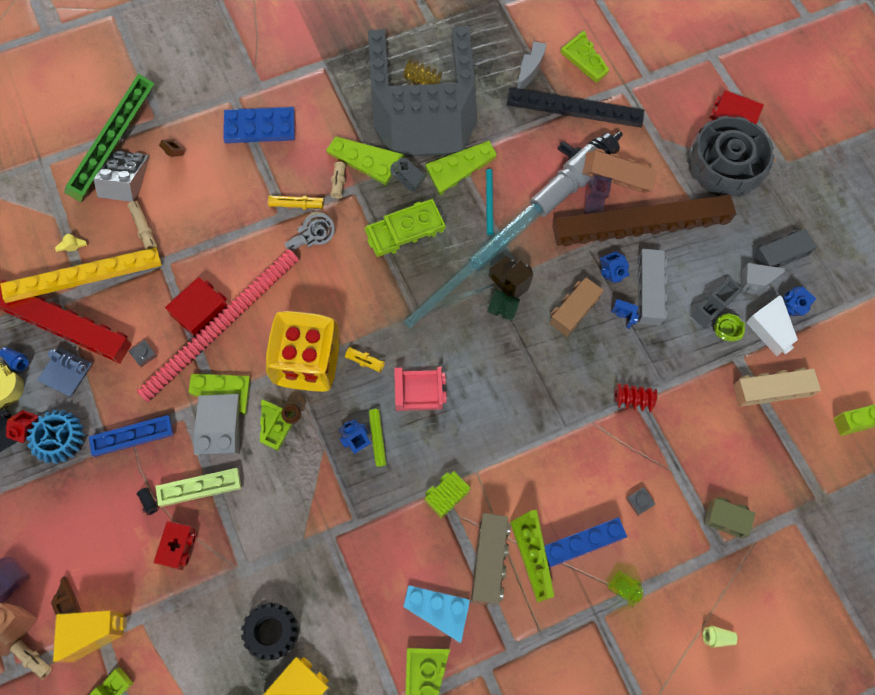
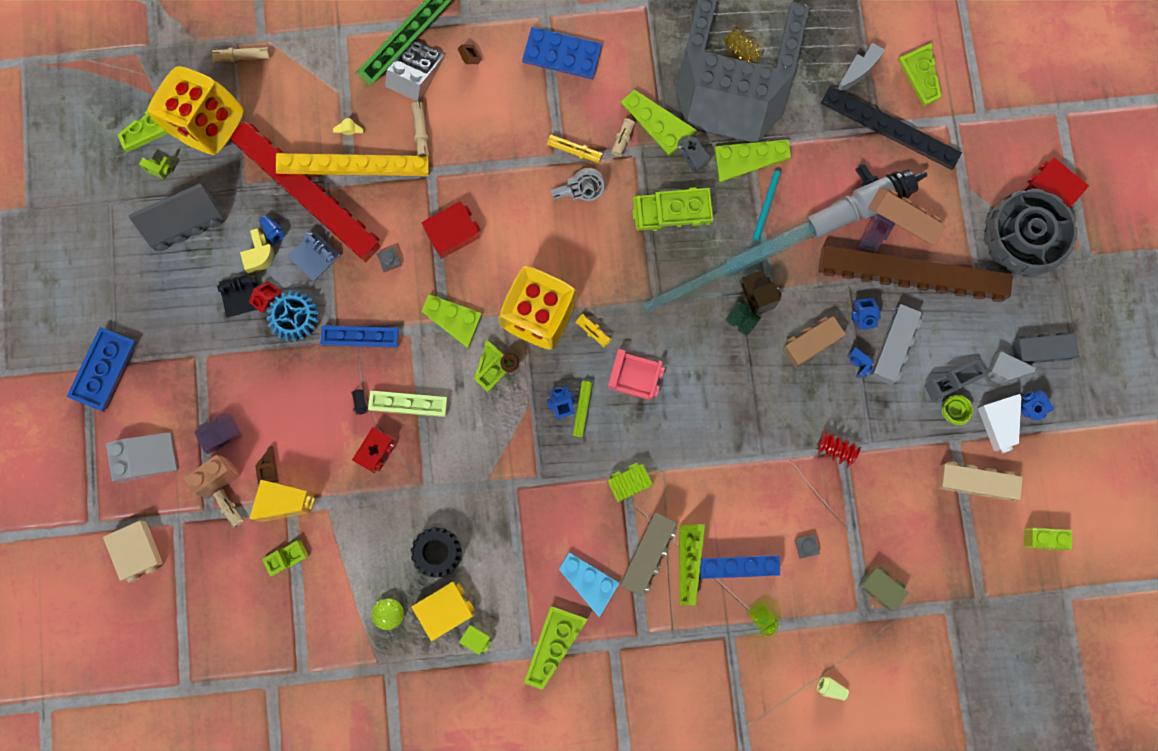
camera: 20 degrees right, 10 degrees up
coral piece [136,249,299,402] -> none
light grey slope [194,394,240,456] -> none

